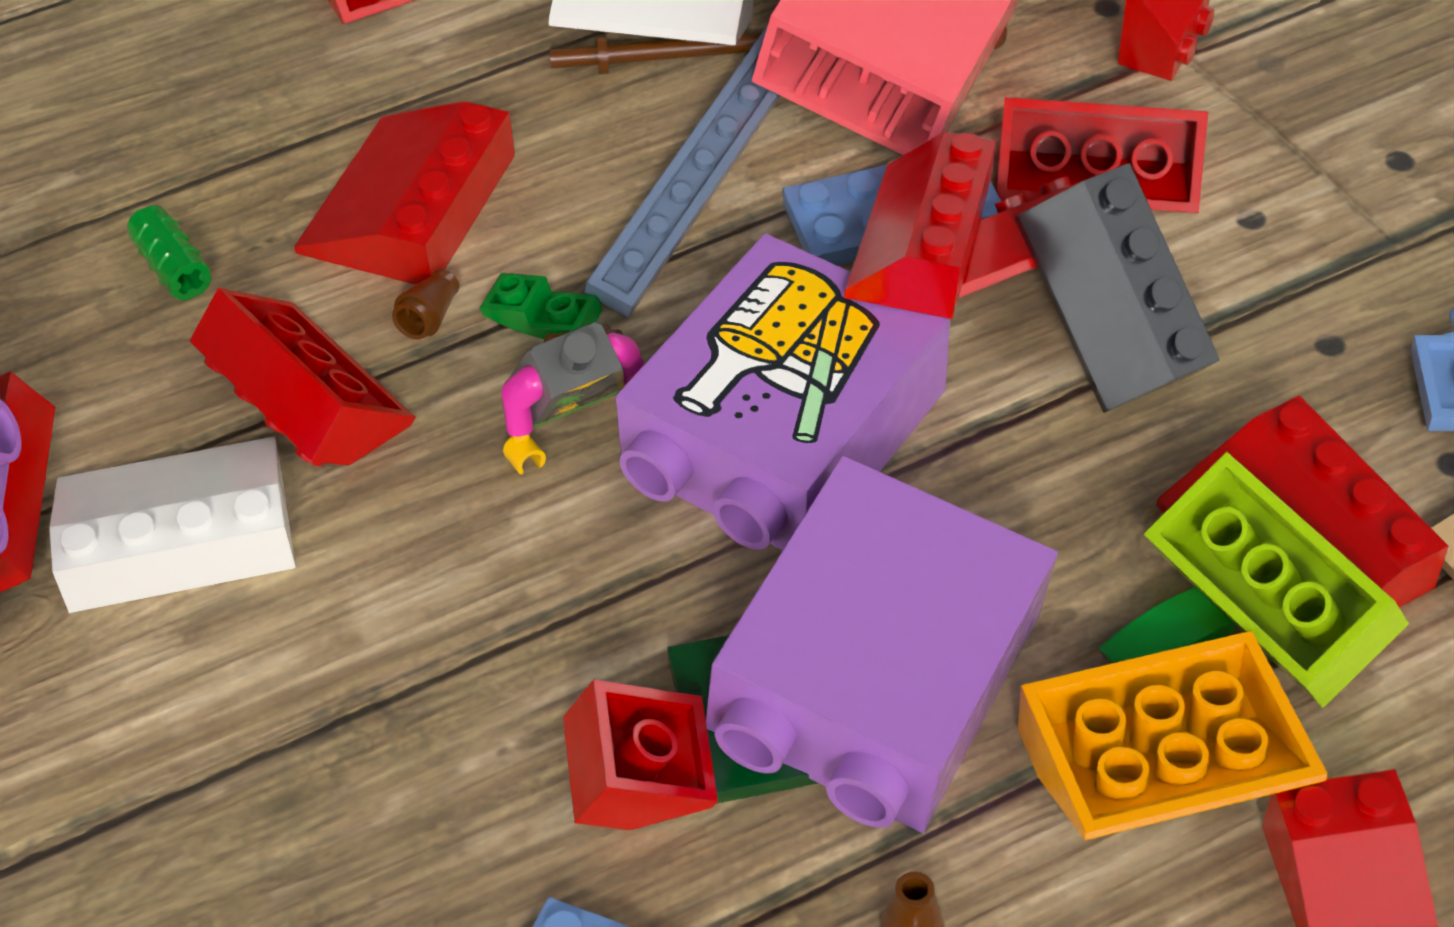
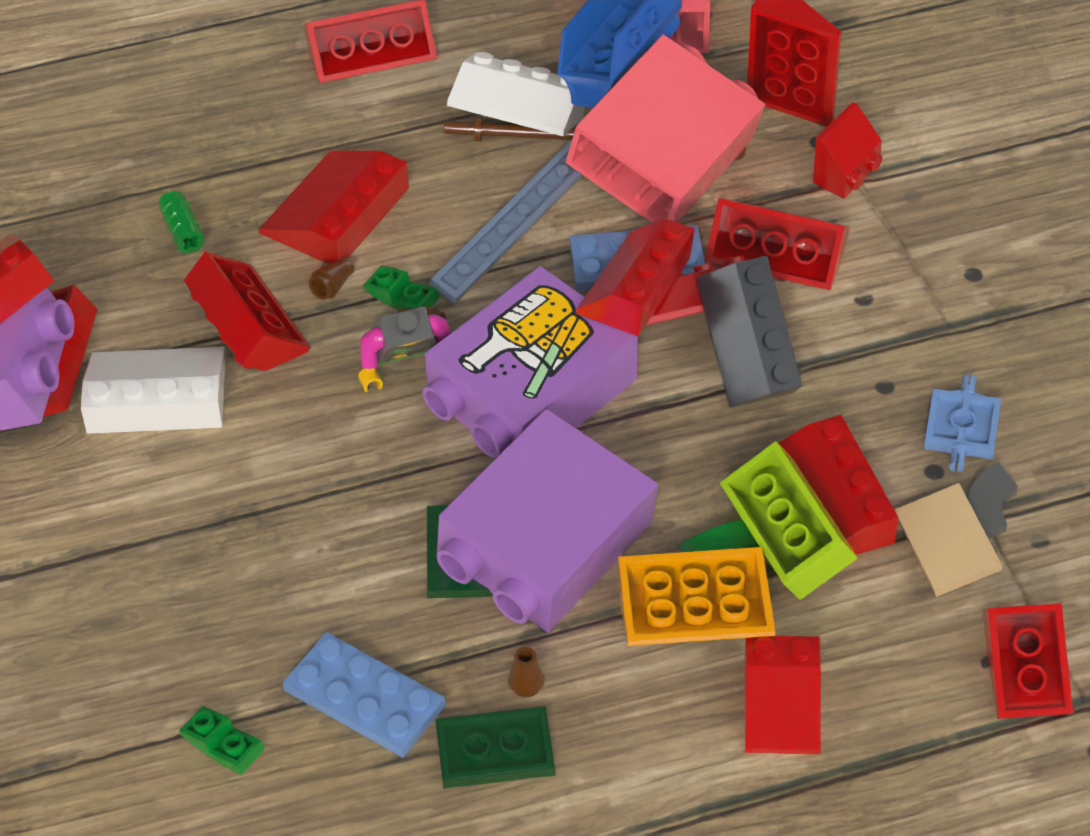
camera: 10 degrees right, 0 degrees up
red slope [563,679,718,830] -> none

